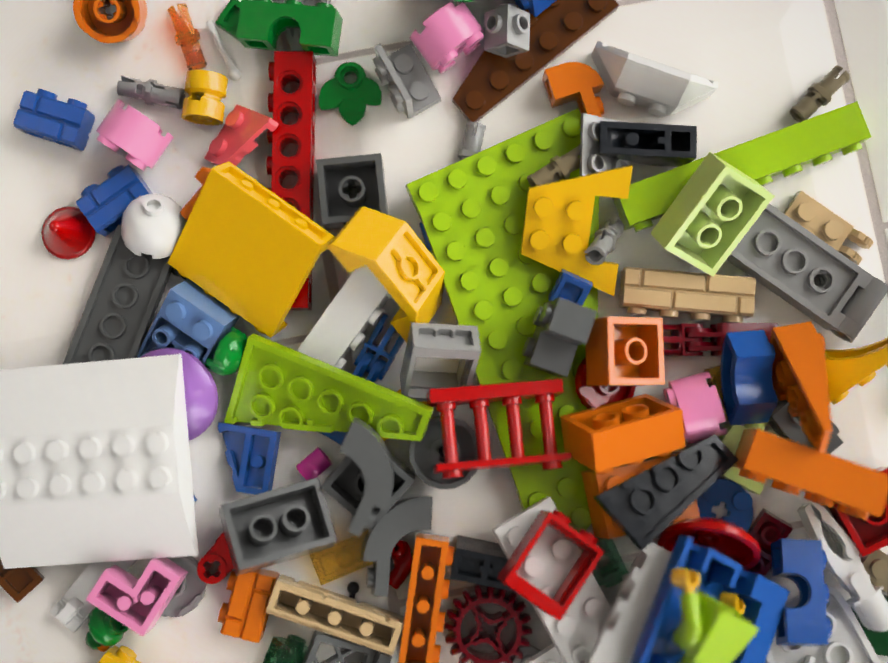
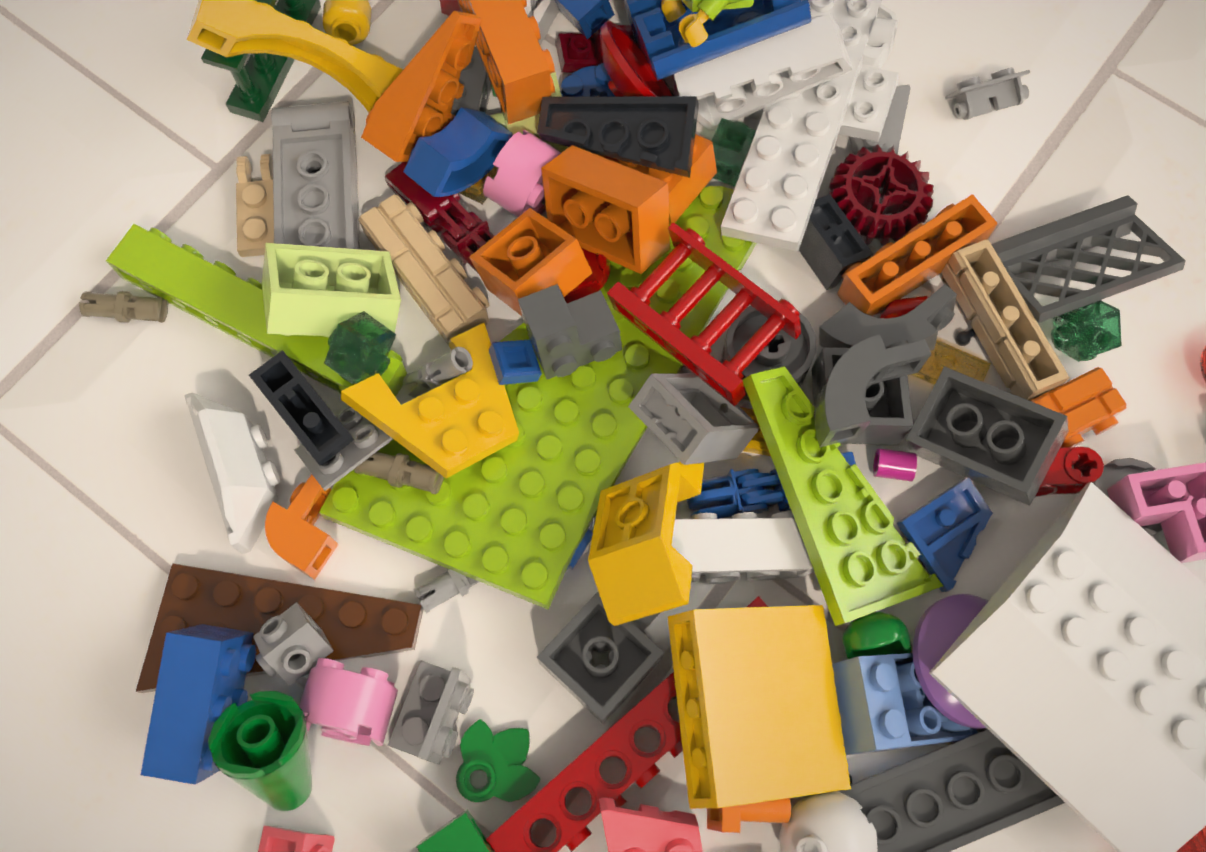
camera: 130 degrees left, 15 degrees down
red window [497,509,605,621] -> none
none -> clear green brick [324,311,397,385]

